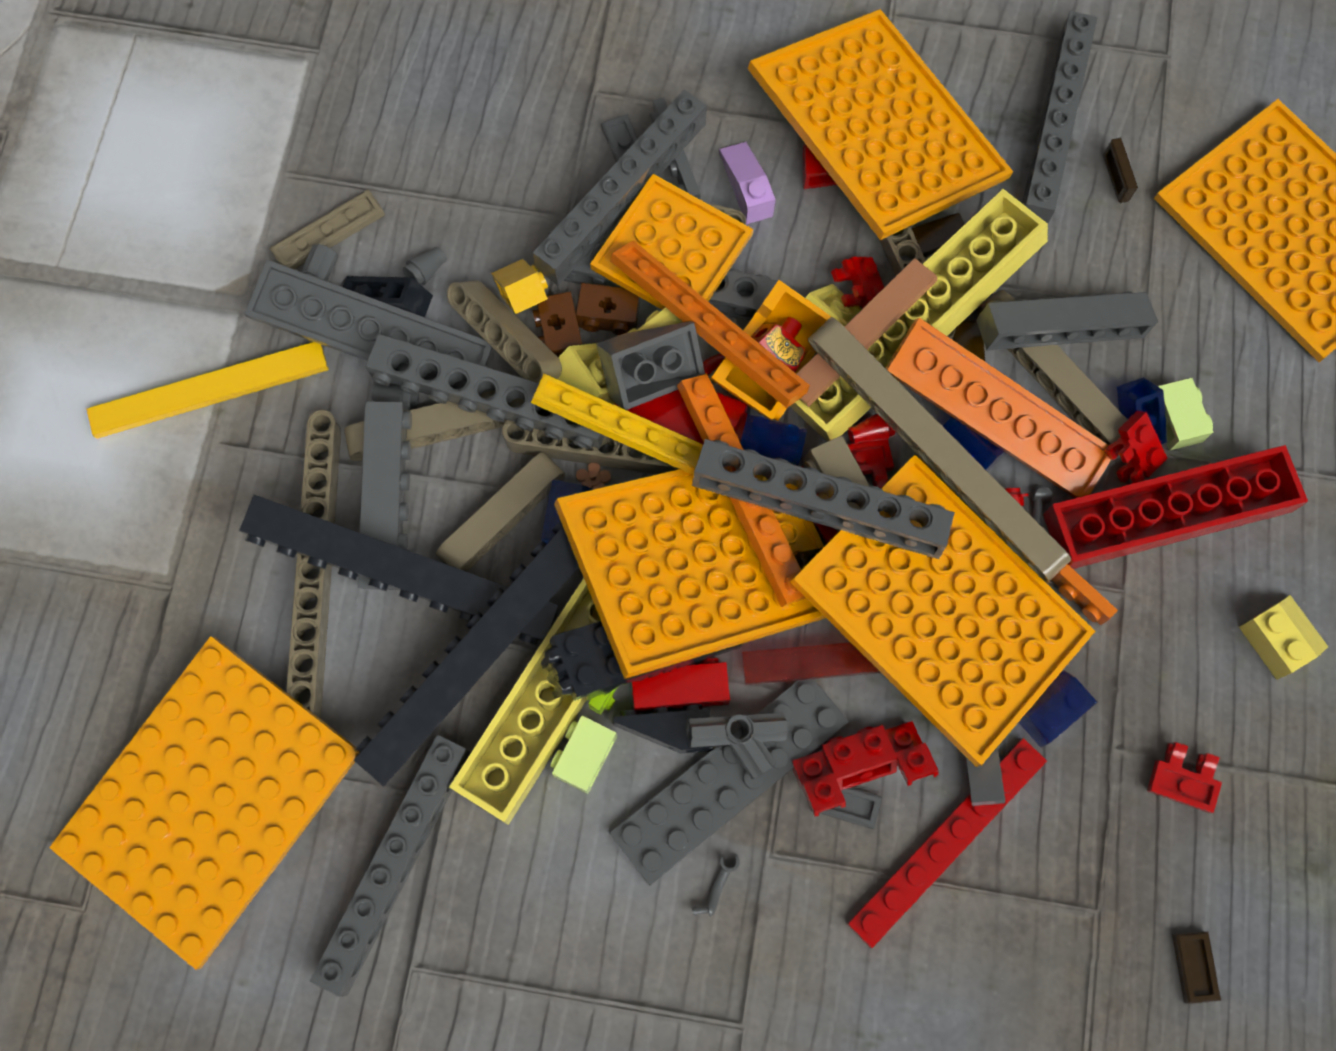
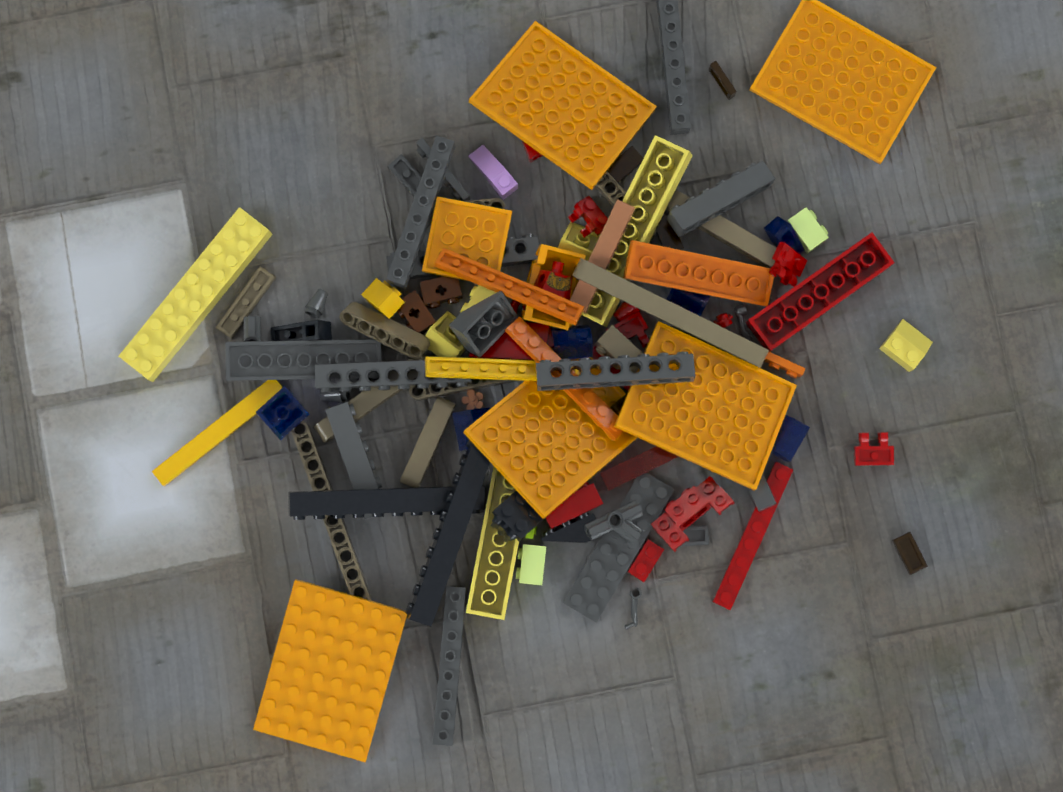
camera: 20 degrees left, 10 degrees up
none -> light yellow brick [118,207,272,382]
none -> clear blue slope [256,386,310,440]
none -> red plate [628,539,665,582]

